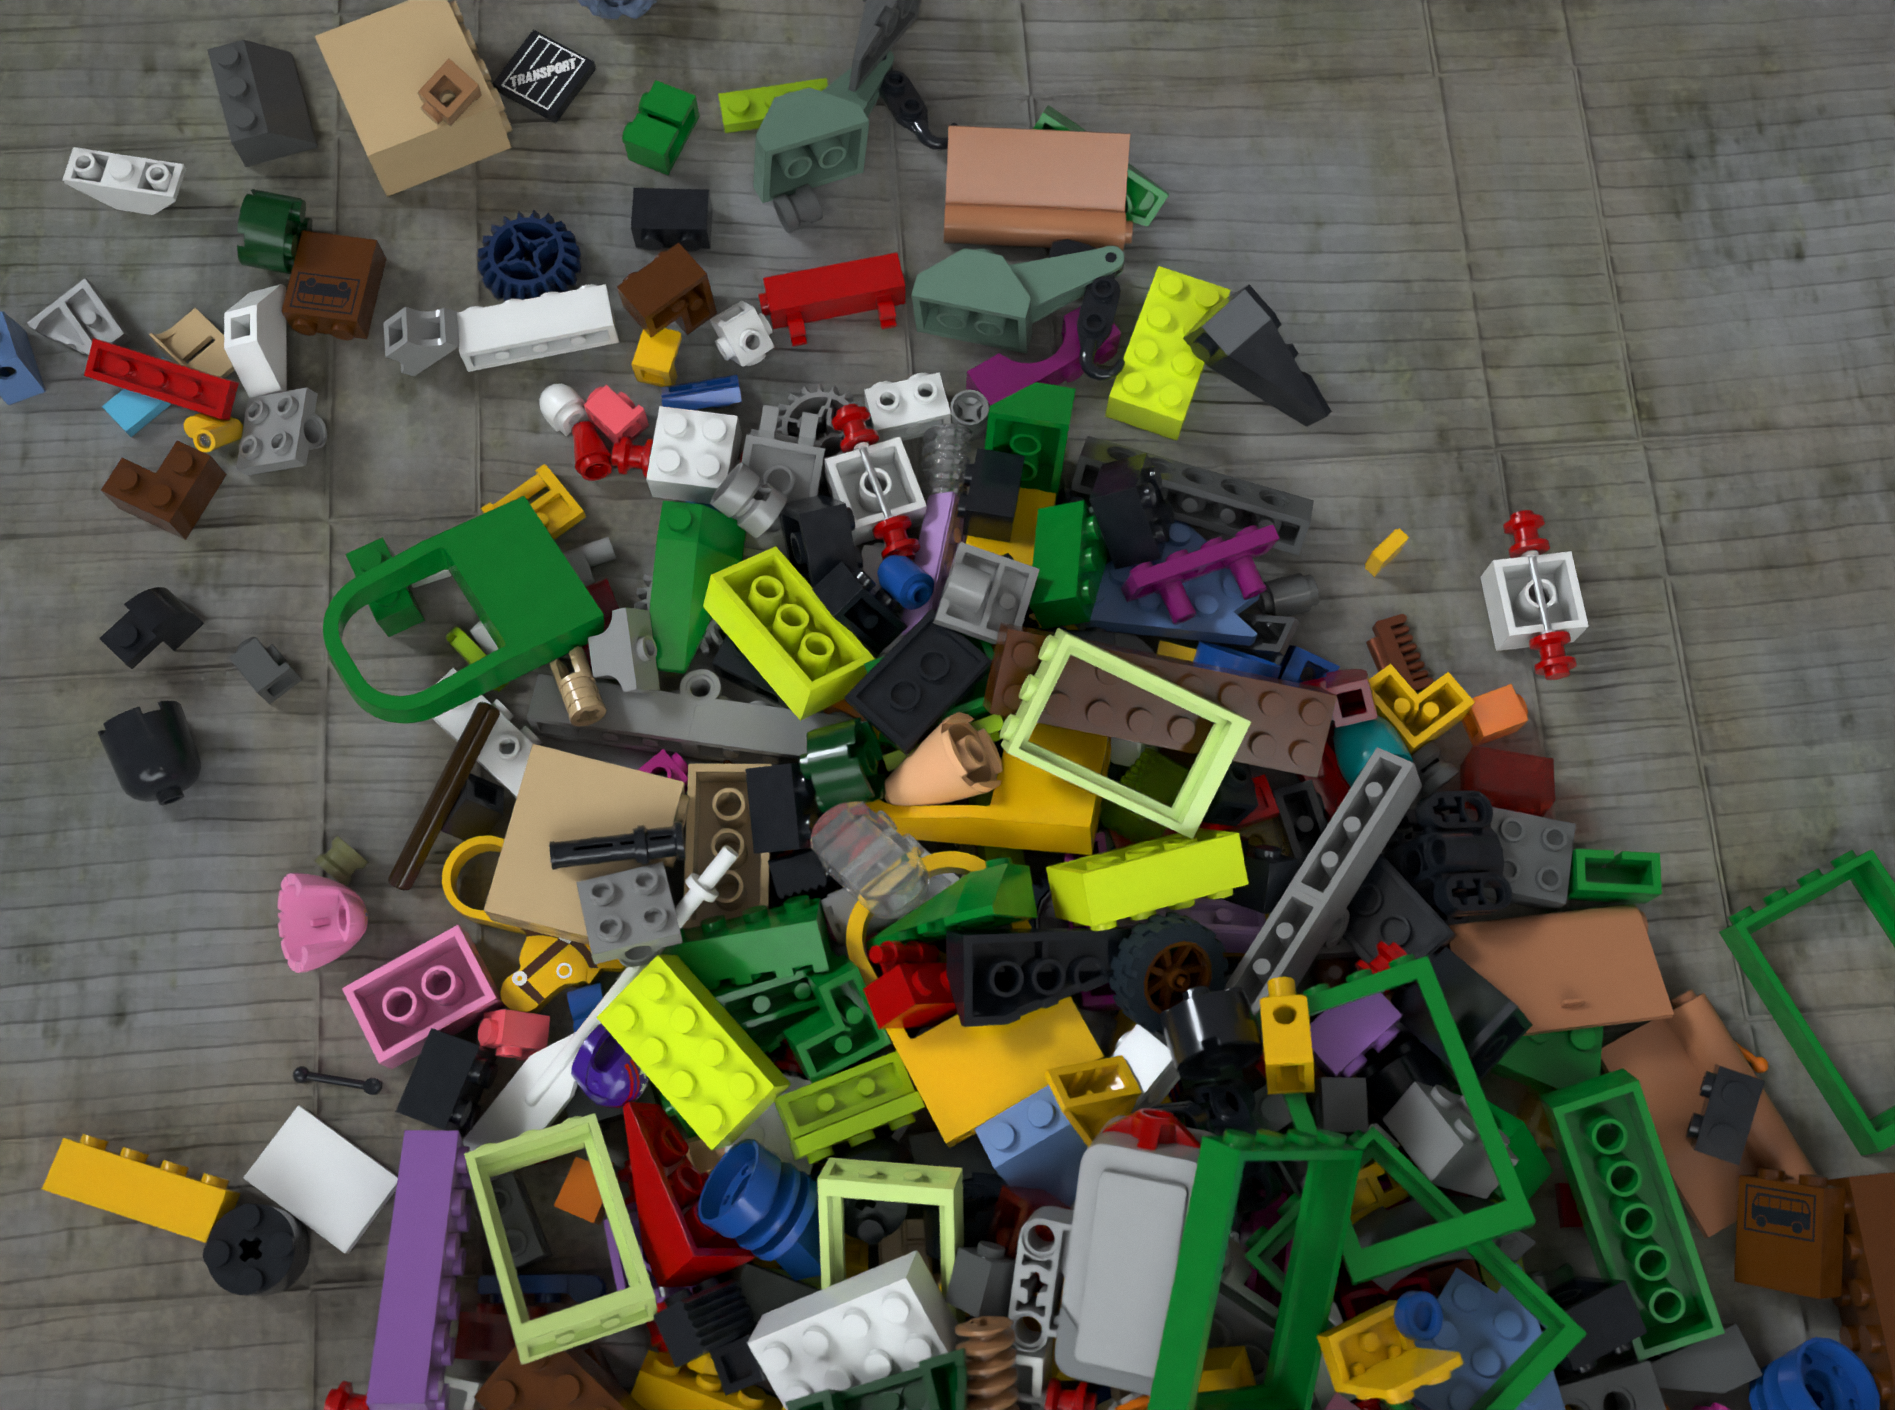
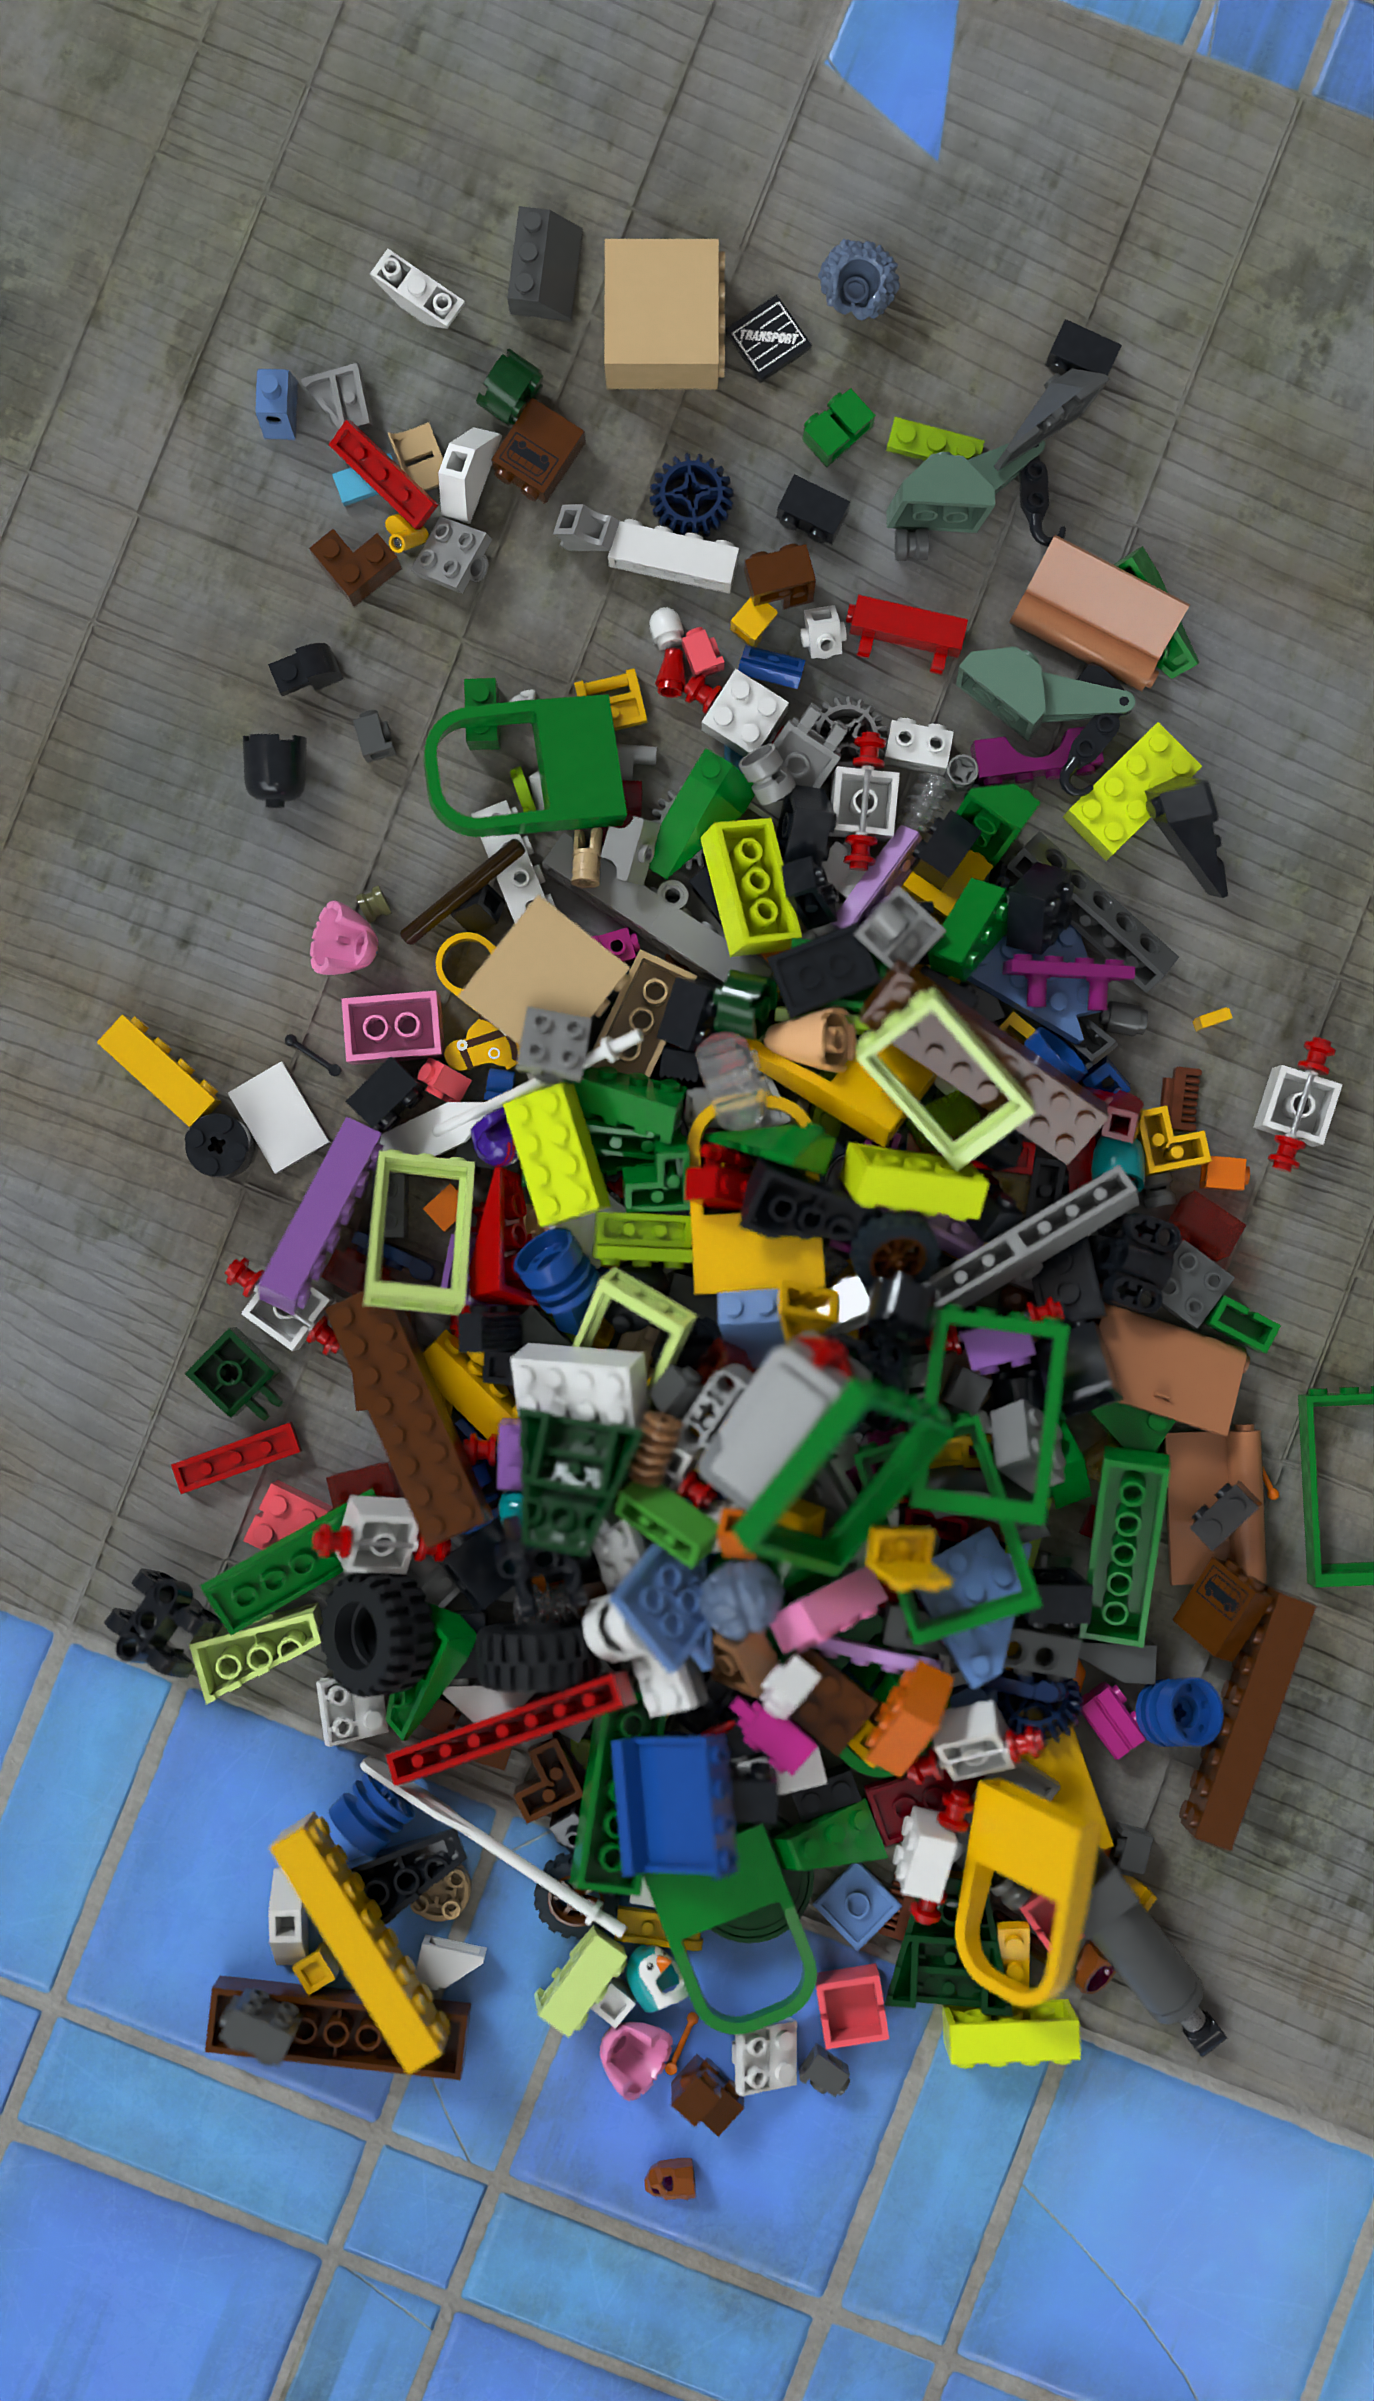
camera: 30 degrees right, 15 degrees up
medium nougat brick [418,58,482,127] -> none
black pin [549,821,686,870] -> none
blue brick [877,555,934,610] -> none
yellow torso [1259,977,1314,1095] -> none
blue tile [1394,1291,1443,1341] -> none

